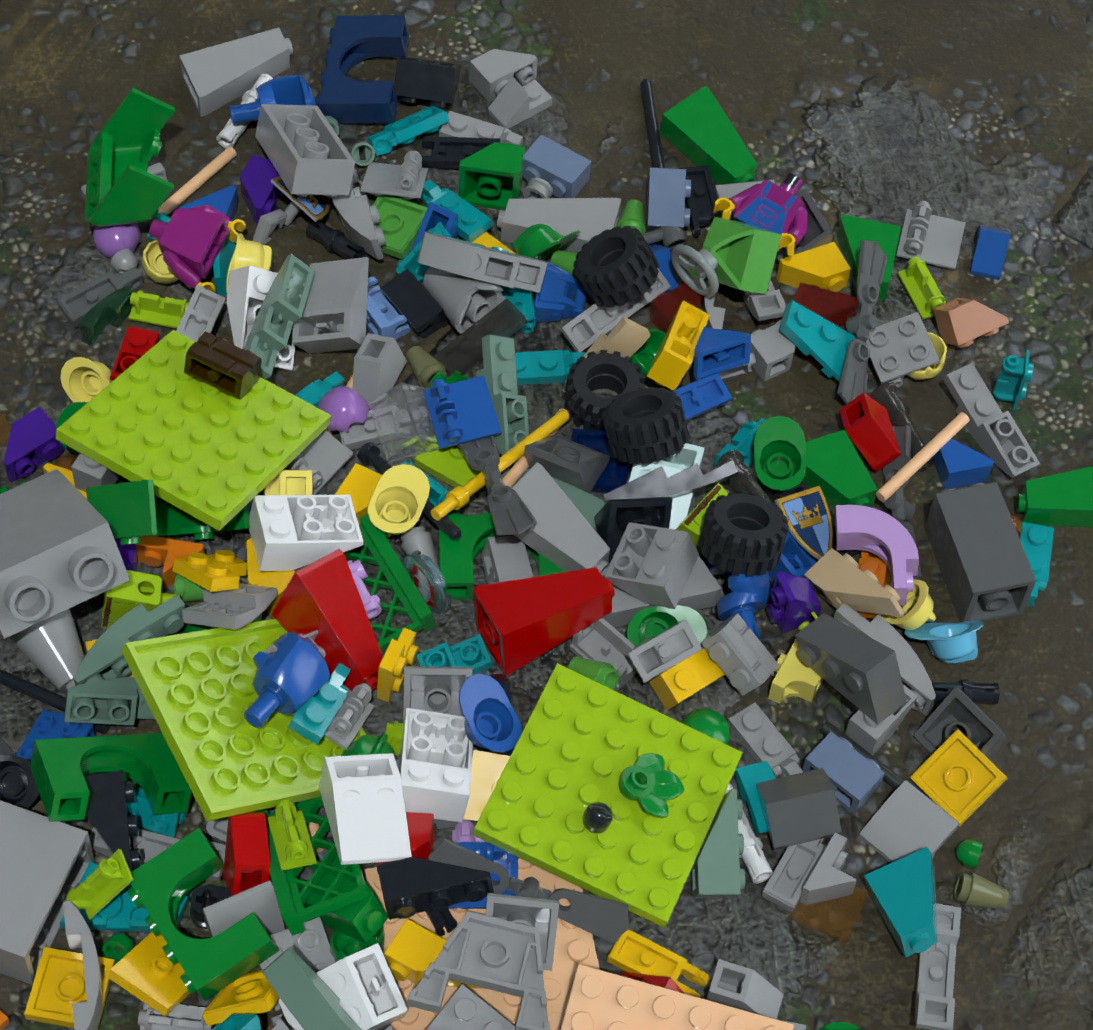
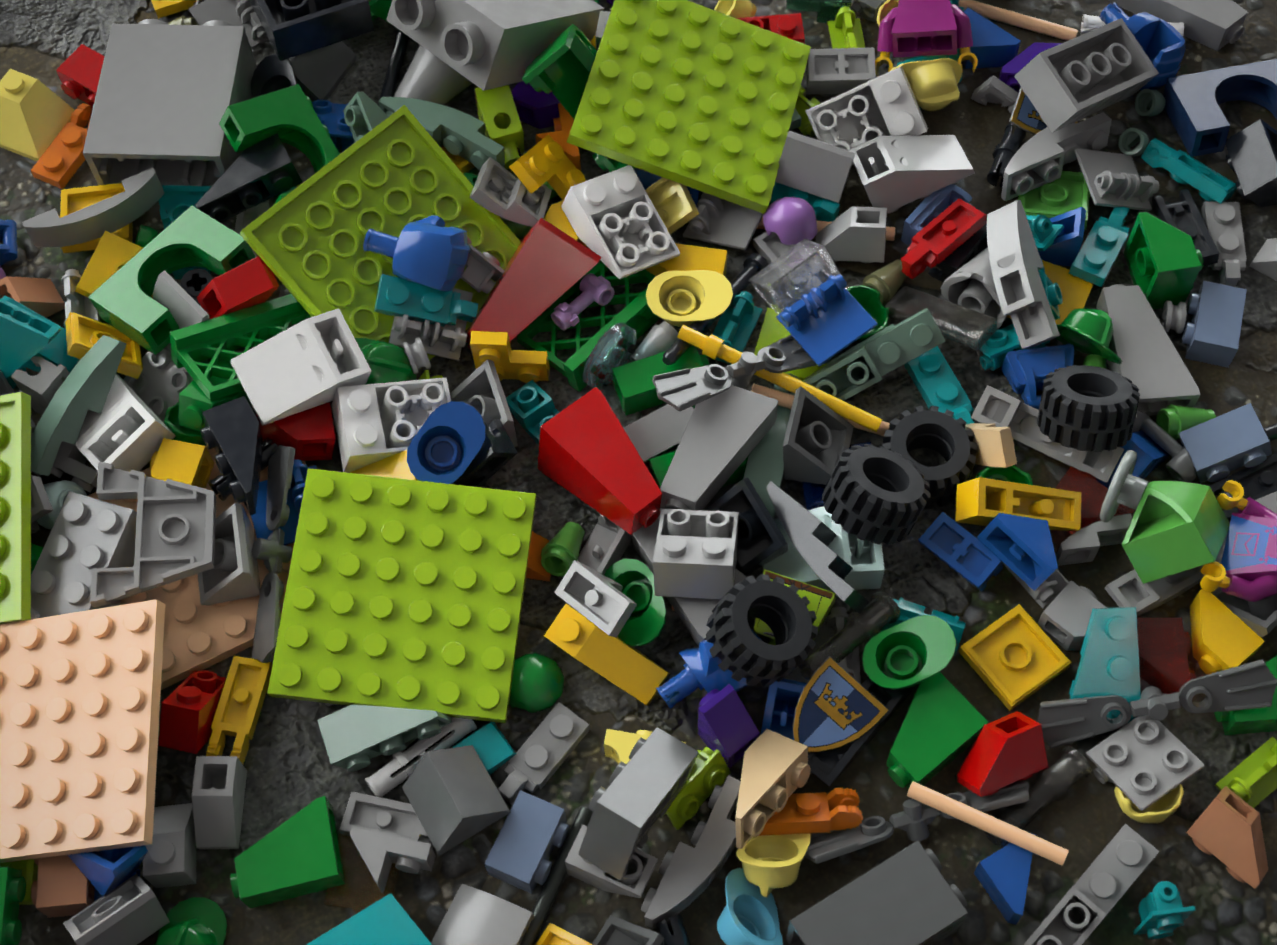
camera: 80 degrees right, 5 degrees up
lime hinge [66,849,133,919] -> none
dark brown brick [184,331,262,400] -> none
sand green slope [244,254,315,379] -> none
lime hinge [267,799,317,871] -> none
black hinge [583,802,612,833] -> none
green plate [619,753,685,818] -> none
light grey brick [700,613,779,696] -> none
lavender arch [835,505,919,605] -> none
none -> green slope [230,796,346,909]
none -> light grey bush [402,337,431,374]
none -> light grey slope [775,131,855,203]
none -> red hinge [901,198,987,279]
none -> yellow plate [958,604,1072,711]

